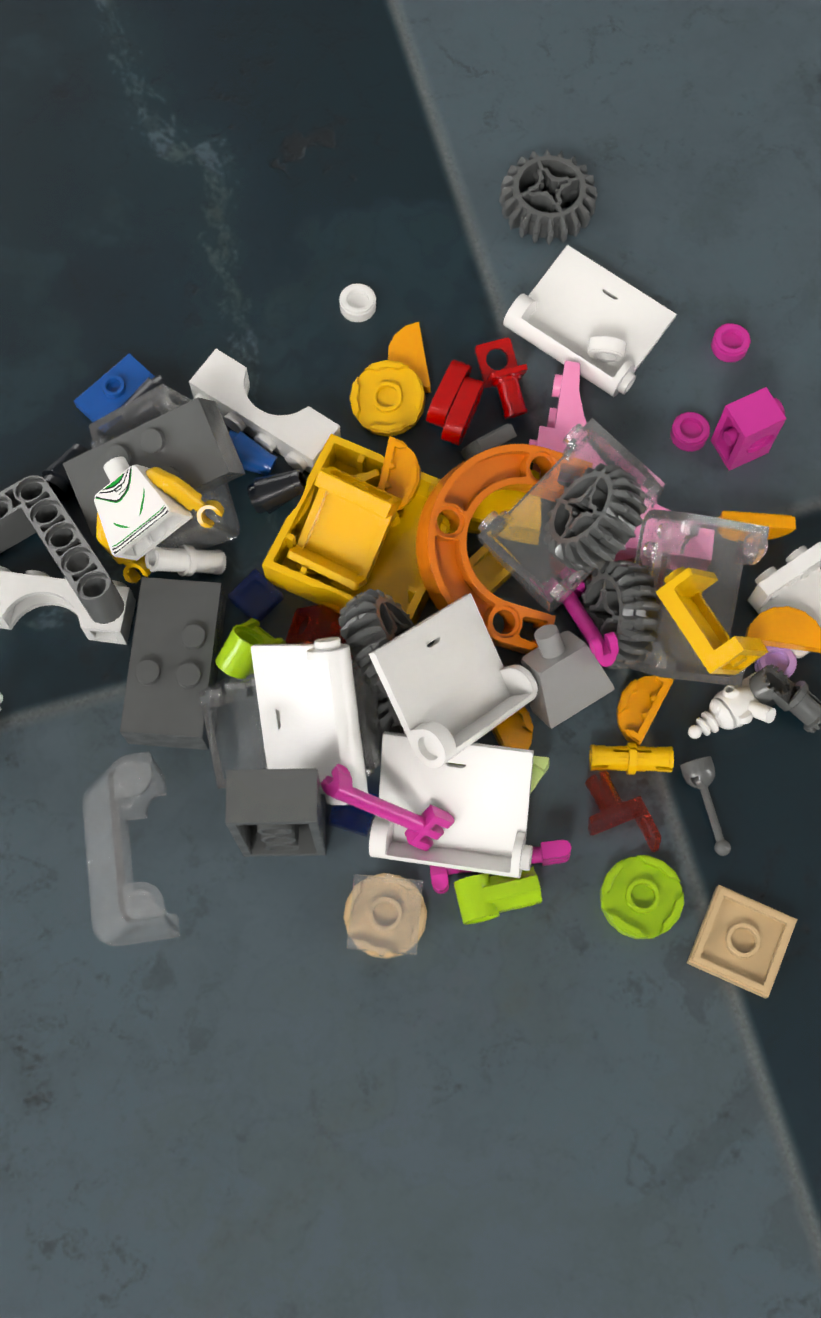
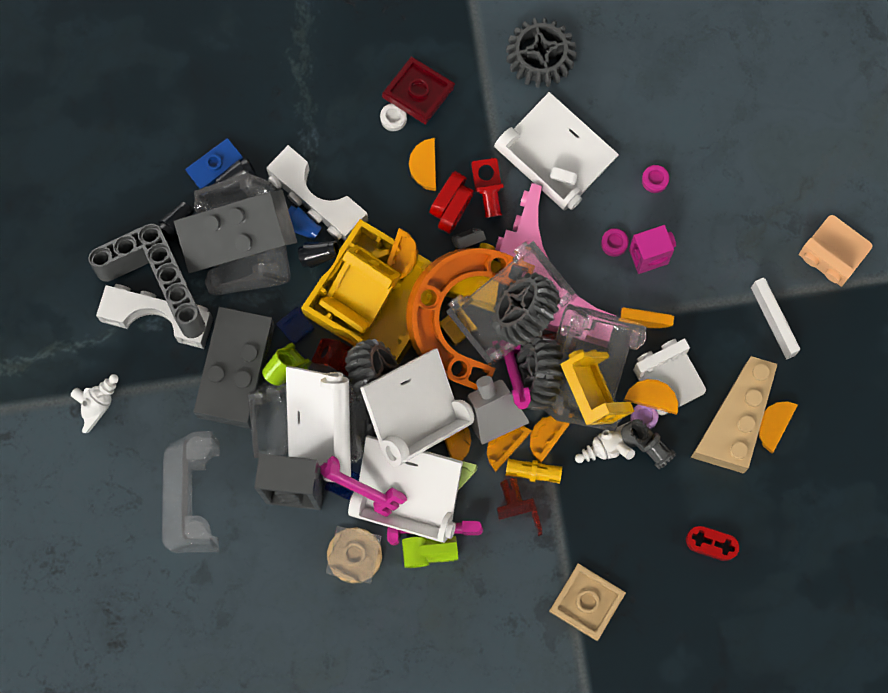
camera: 10 degrees right, 5 degrees up
white torso [94,457,224,583] -> none
white pin [145,545,226,576] -> none
yellow tile [350,360,426,437] -> none
lime tile [600,855,685,939] -> none
dark grey hinge [680,756,731,856] -> none
none -> dark red tile [382,56,455,125]
none -> light orange tile [487,426,532,472]

